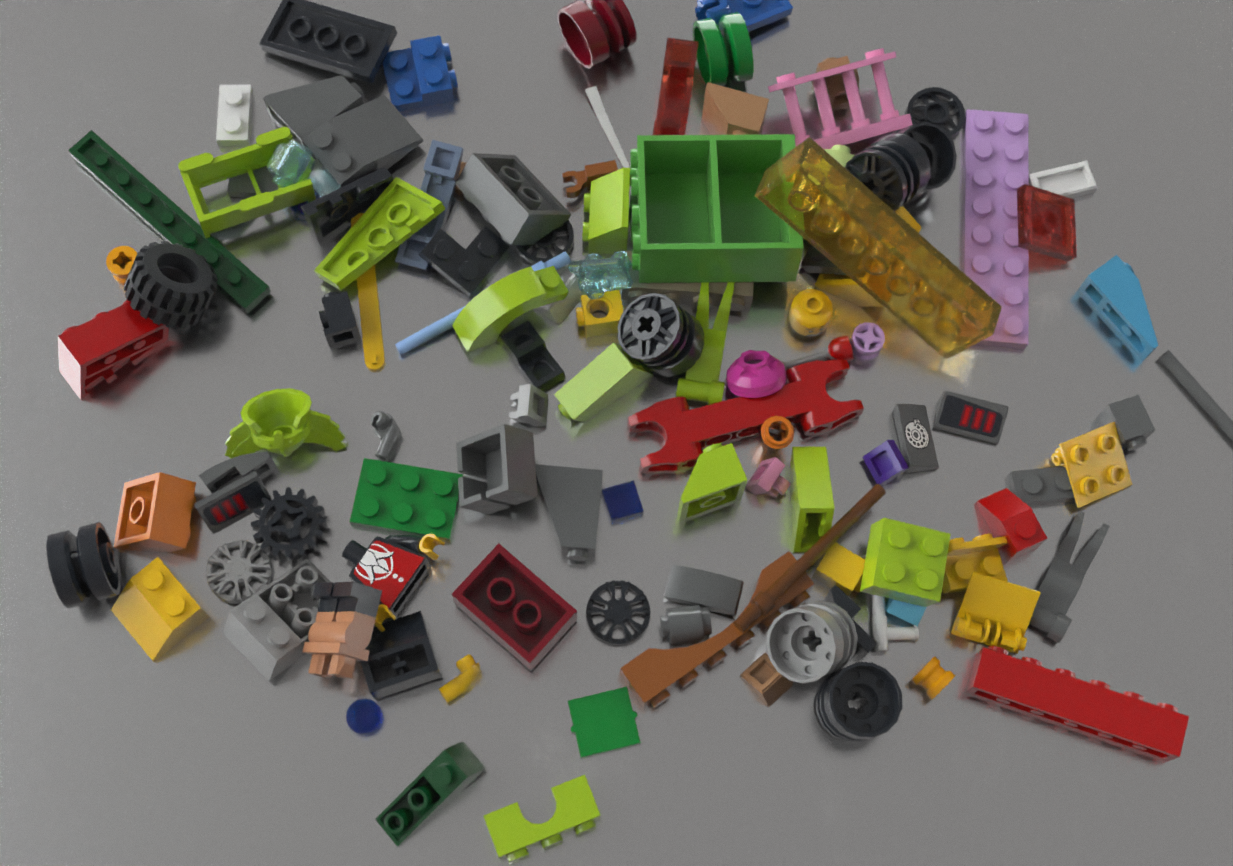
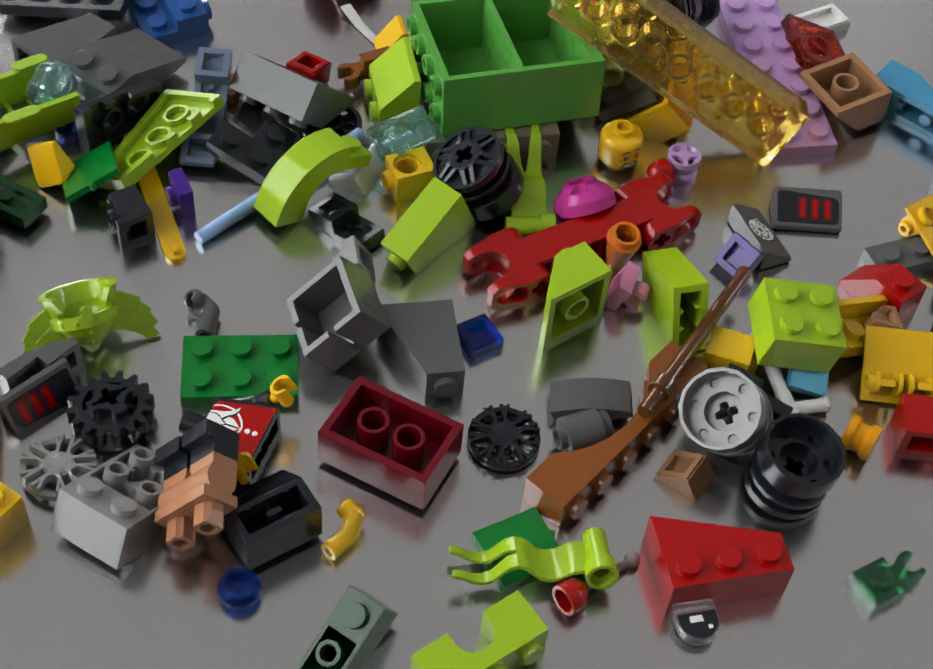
camera: 15 degrees left, 20 degrees down
none -> yellow slope [27,140,75,188]
none -> green piece [62,141,121,203]
none -> dark purple plate [165,168,196,220]
none -> red slope [286,51,332,83]
none -> yellow slope [374,15,408,49]
none -> lime flag [449,527,620,590]
none -> red hinge [552,551,640,616]
none -> red wedge [642,516,795,613]
none -> tile [670,598,720,646]
none -> medium nougat slope [799,52,892,131]
none -> clear green plate [847,551,926,614]
none -> medium nougat tile [865,305,903,329]

